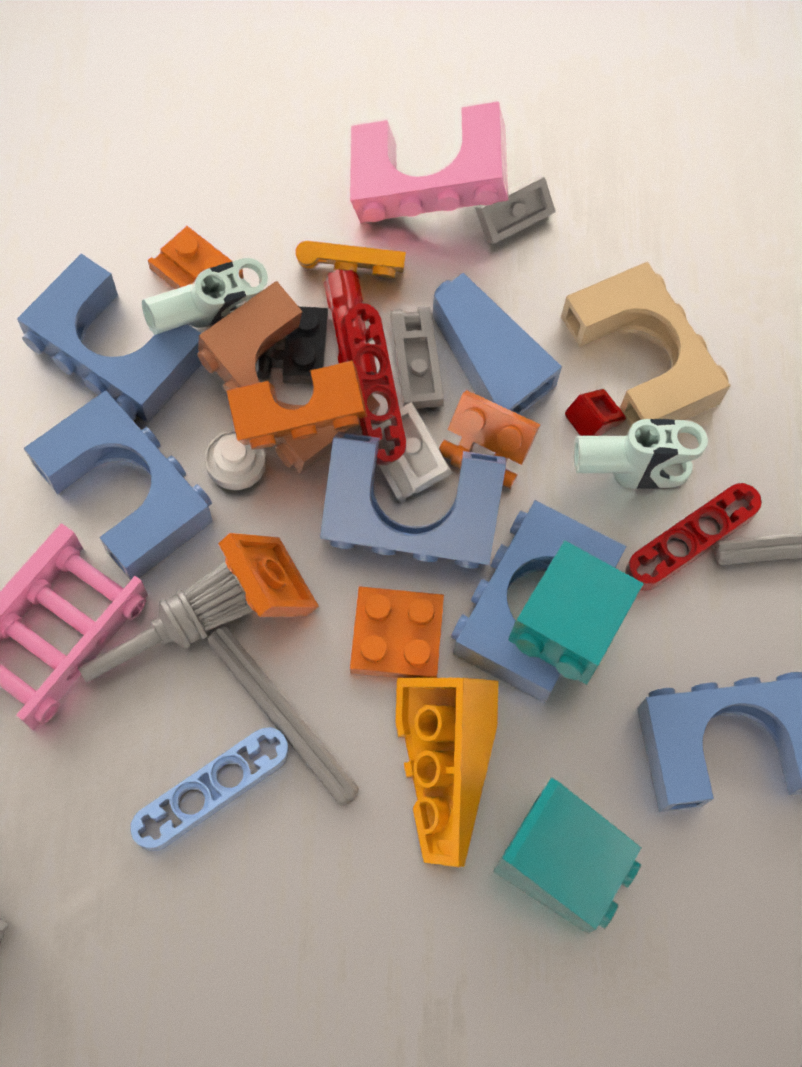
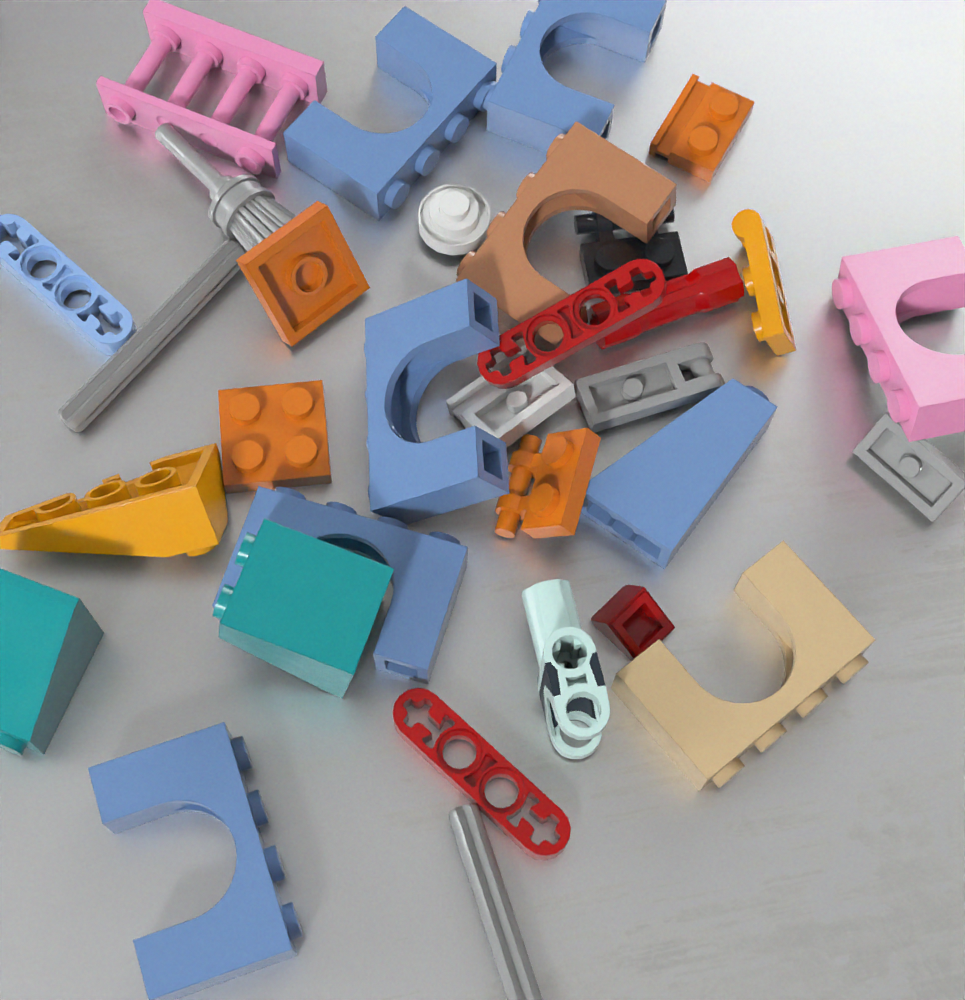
camera: 80 degrees right, 0 degrees up
light aqua connector [141,258,268,335] -> none
orange arch [226,361,367,450] -> none

